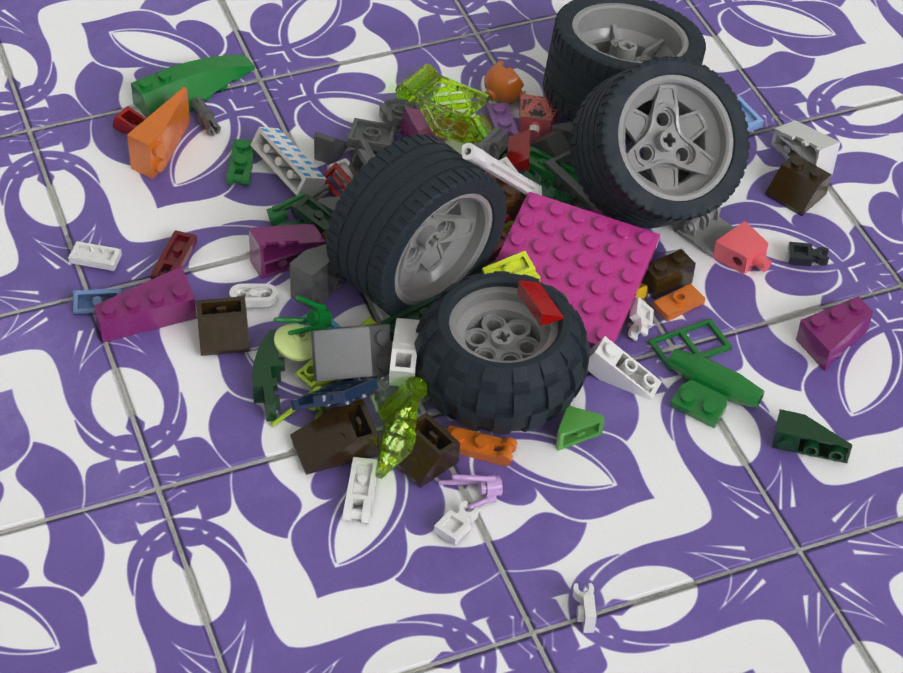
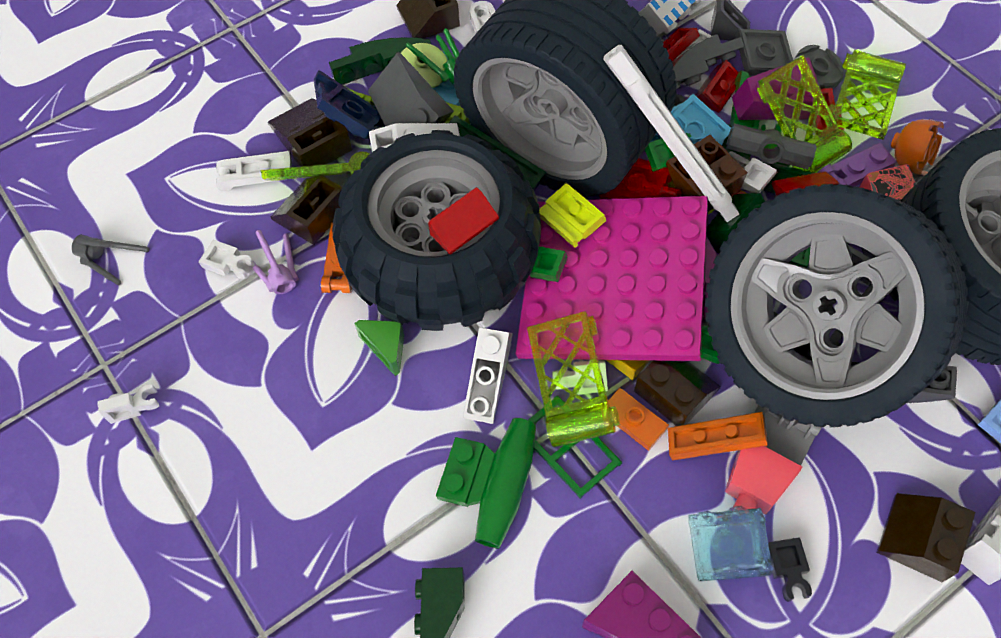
camera: 80 degrees right, 15 degrees up
none -> dark grey plant [72,234,150,285]
none -> clear neon green piece [527,311,620,447]
none -> orange tile [668,412,768,461]
none -> clear light blue slope [688,506,773,581]

